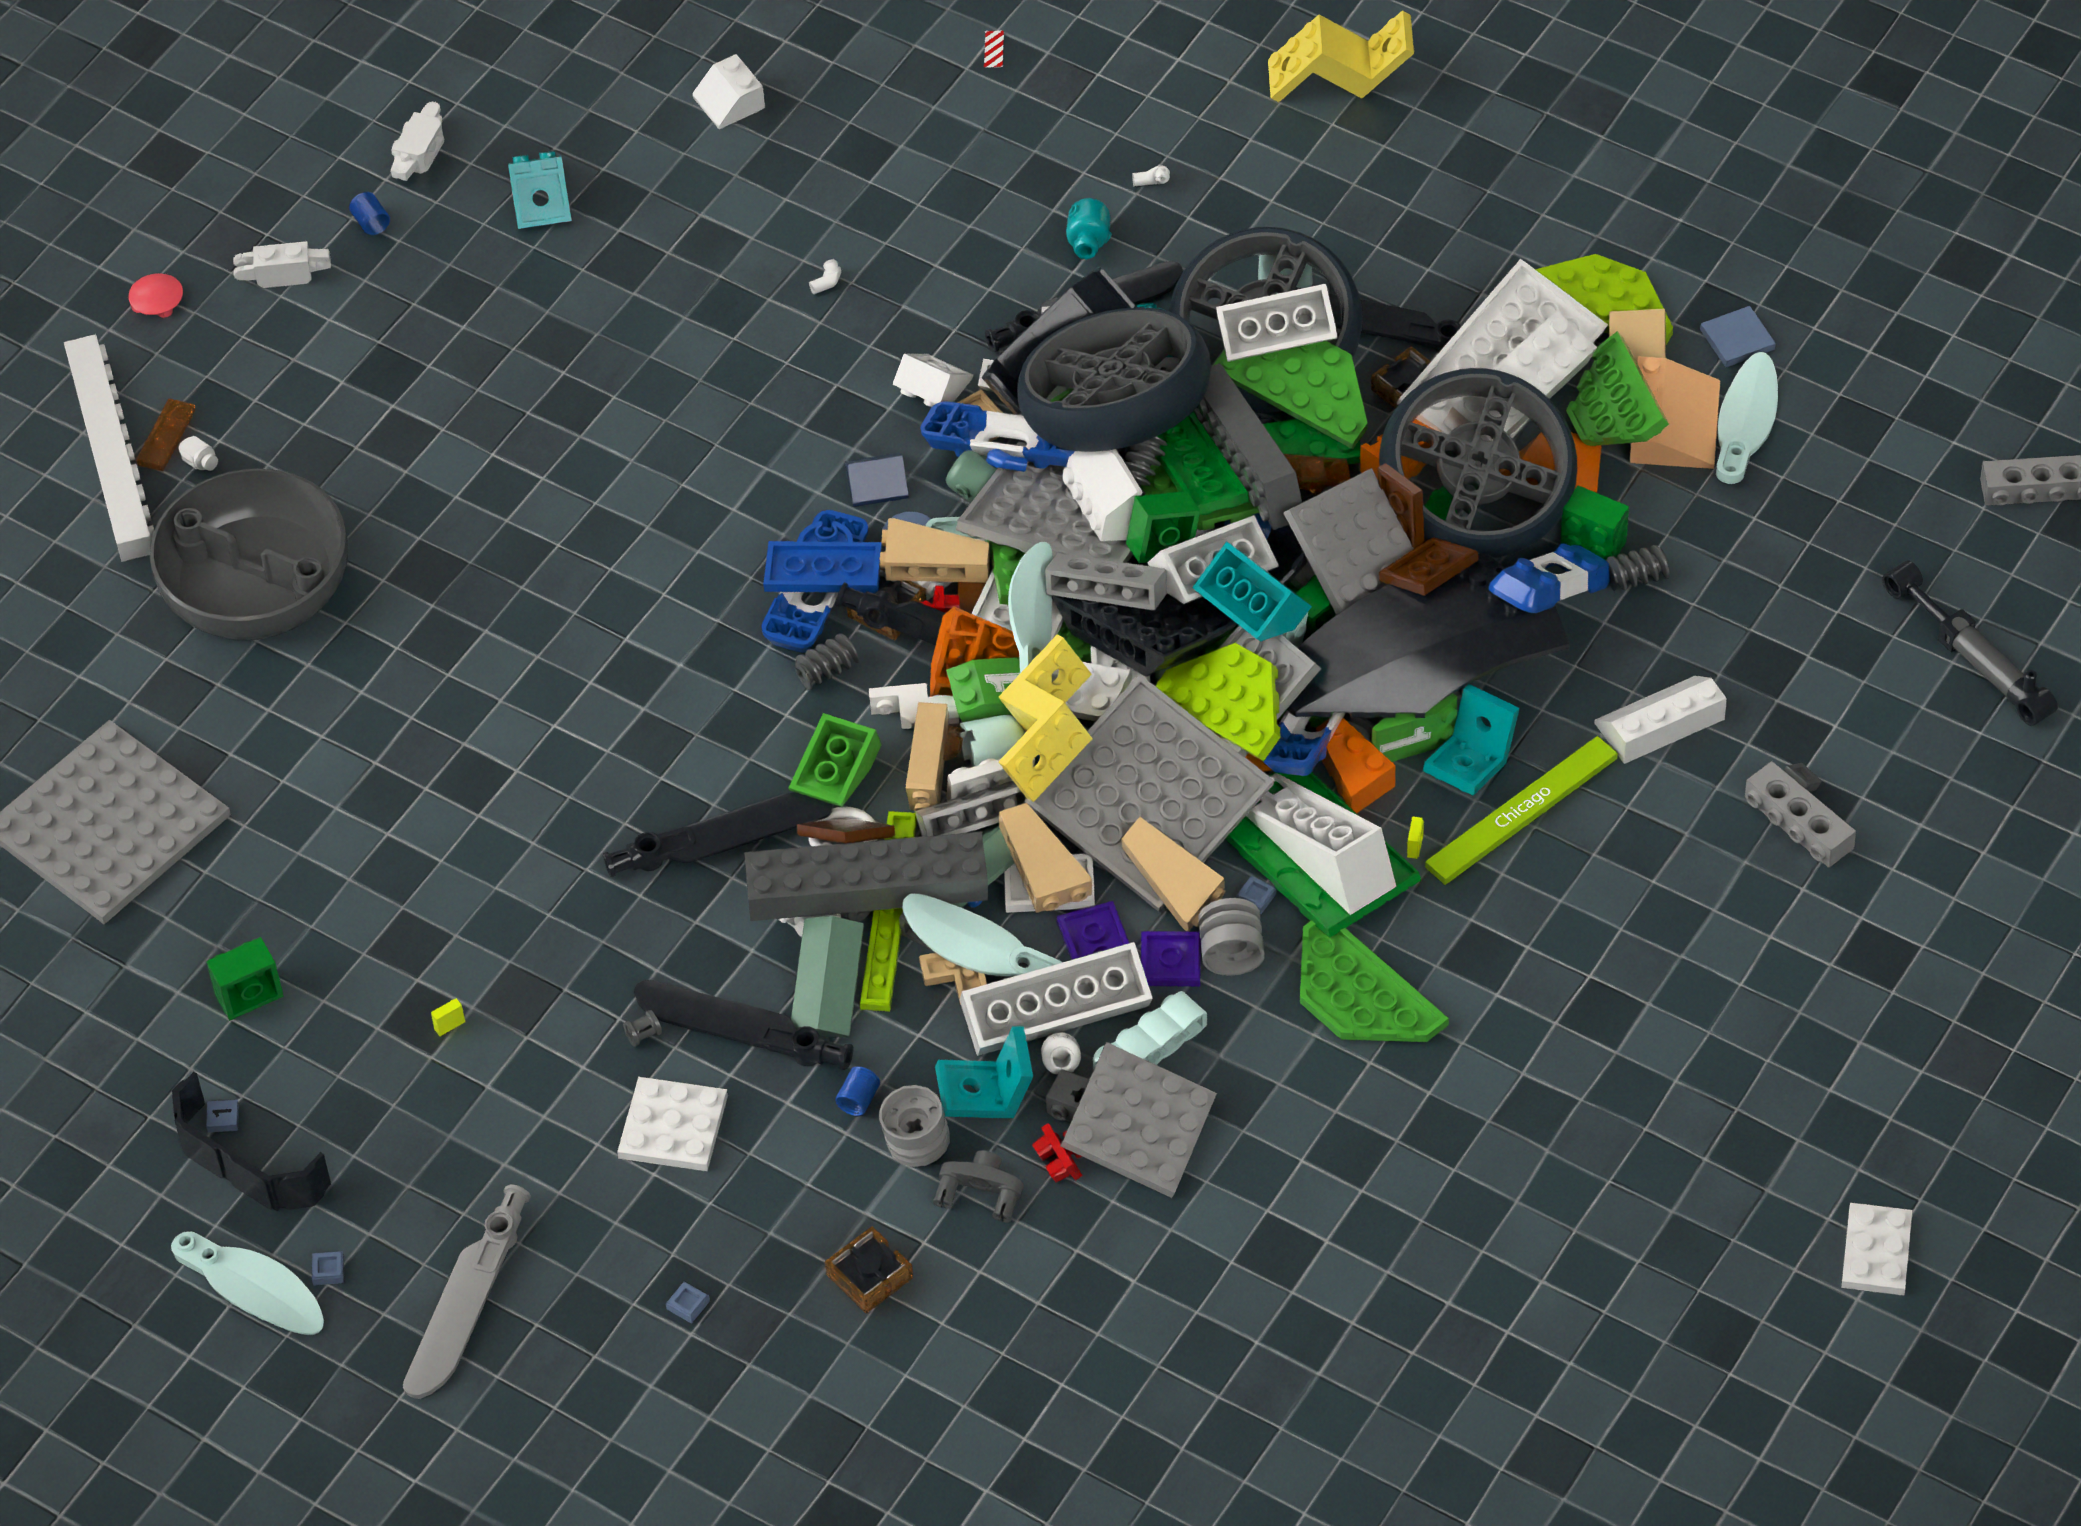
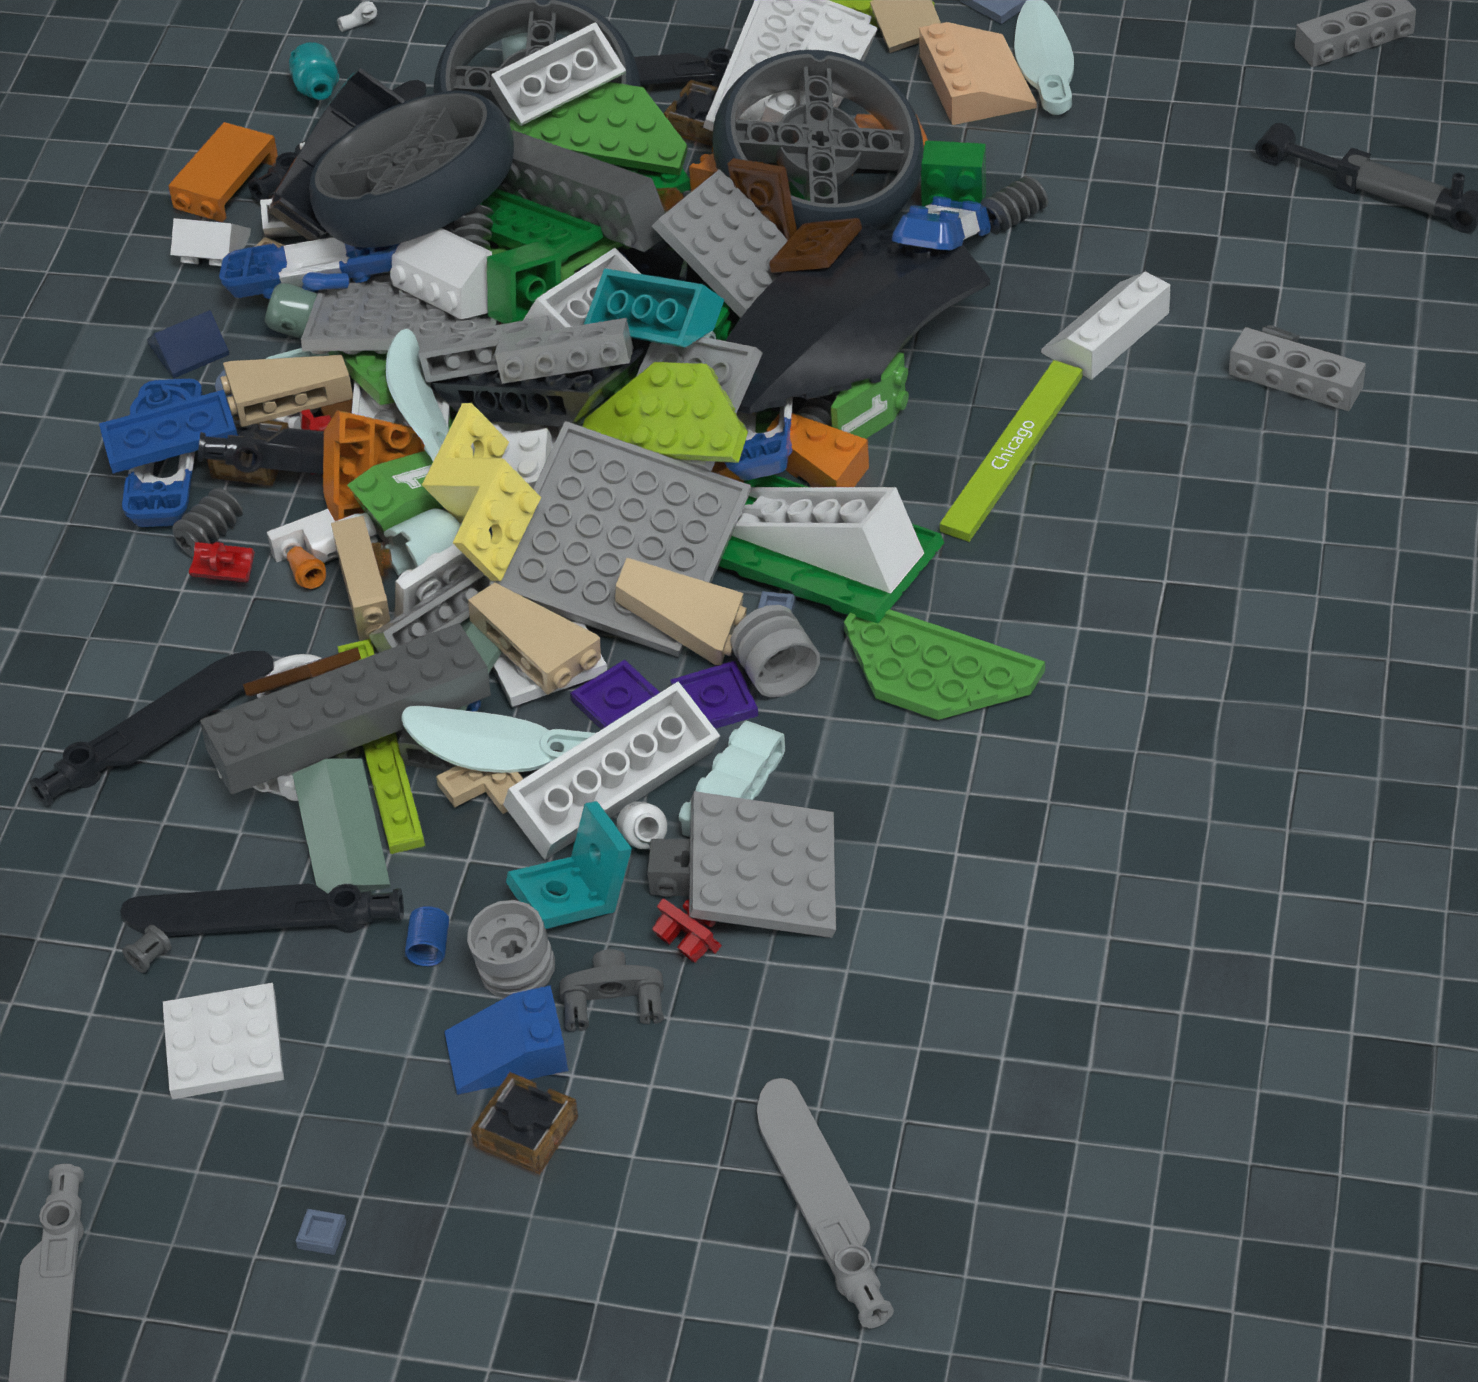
camera: 20 degrees left, 5 degrees down
bright green slope [789,713,882,807] -> none
white arm [809,259,841,294] -> none
neon yellow tile [1407,817,1424,859] -> none
teal bracket [1423,684,1520,795] -> none
bright green plate [1566,331,1669,446] -> none
none -> orange panel [168,122,278,222]
none -> red hips [188,542,255,582]
none -> orange cone [287,546,326,589]
none -> blue slope [444,986,568,1095]
none -> light grey brick [495,318,633,384]
none -> light grey piece [757,1078,894,1328]

